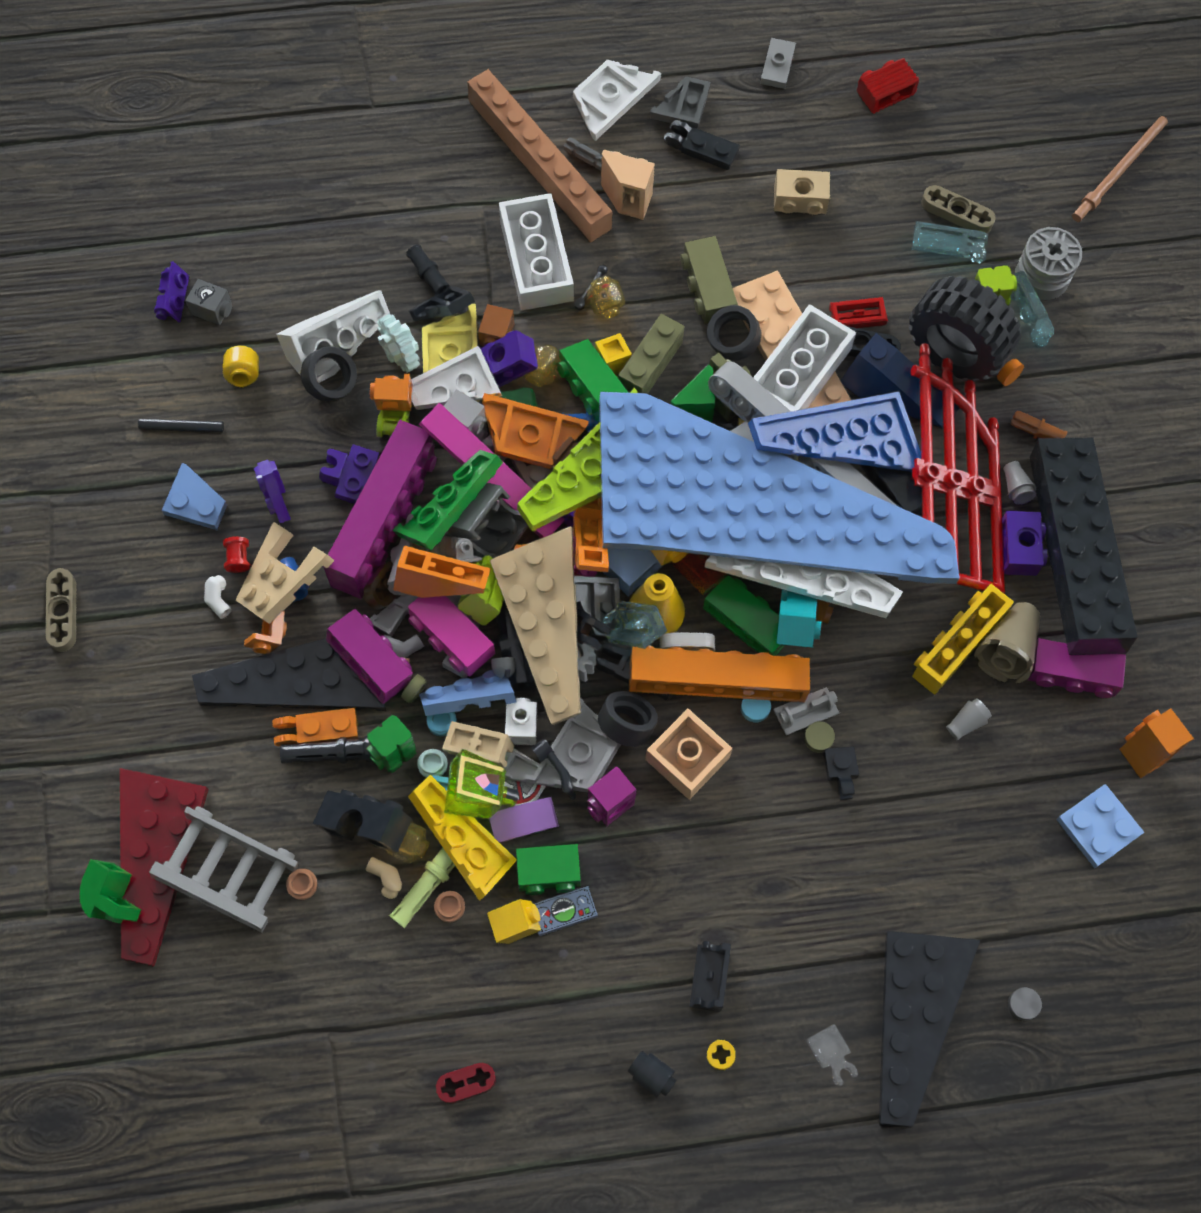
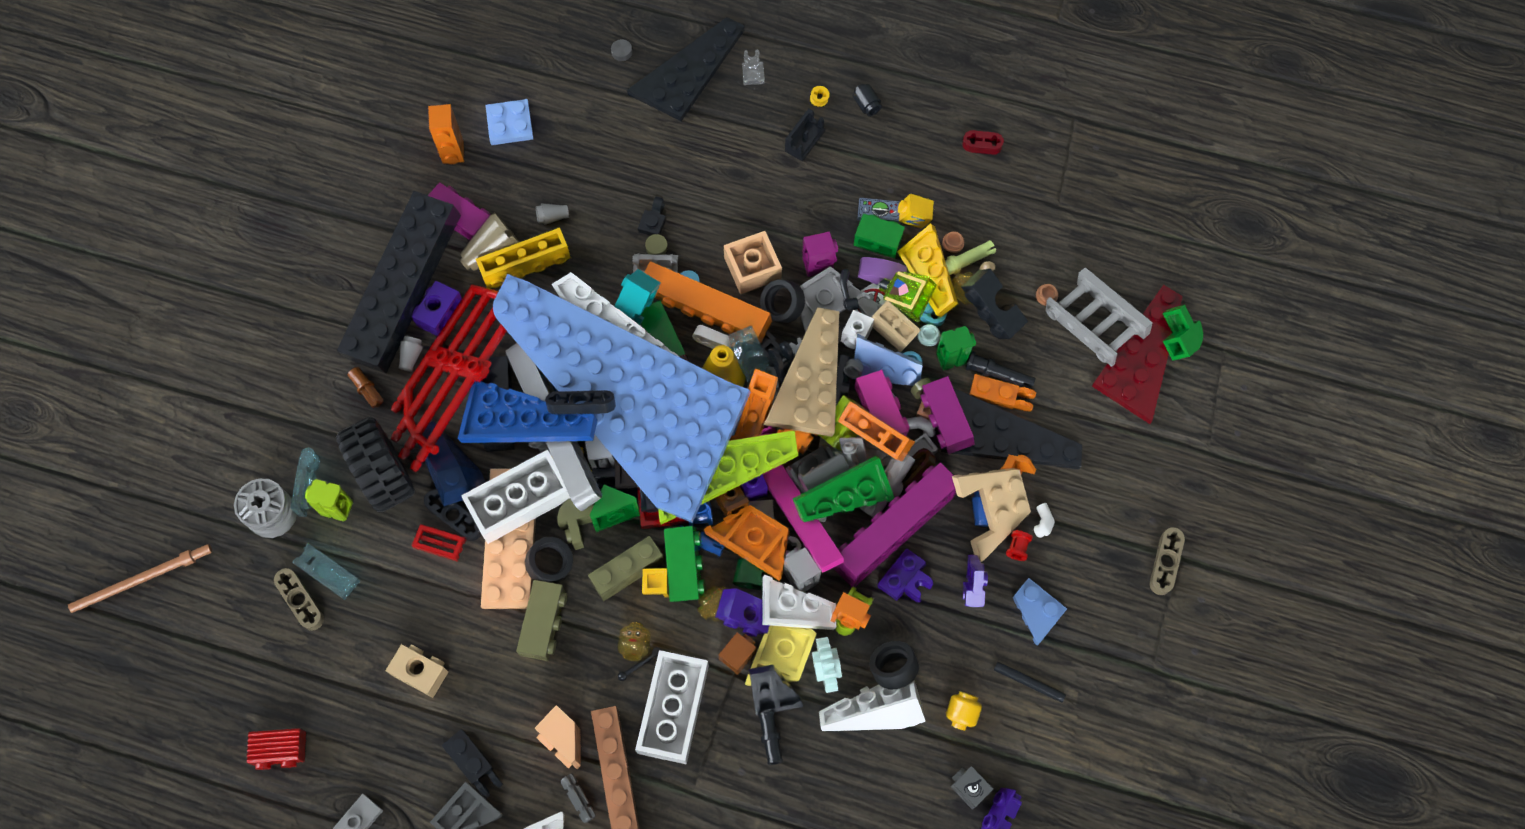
camera: 155 degrees left, 0 degrees up
none -> black beam [545,390,616,414]

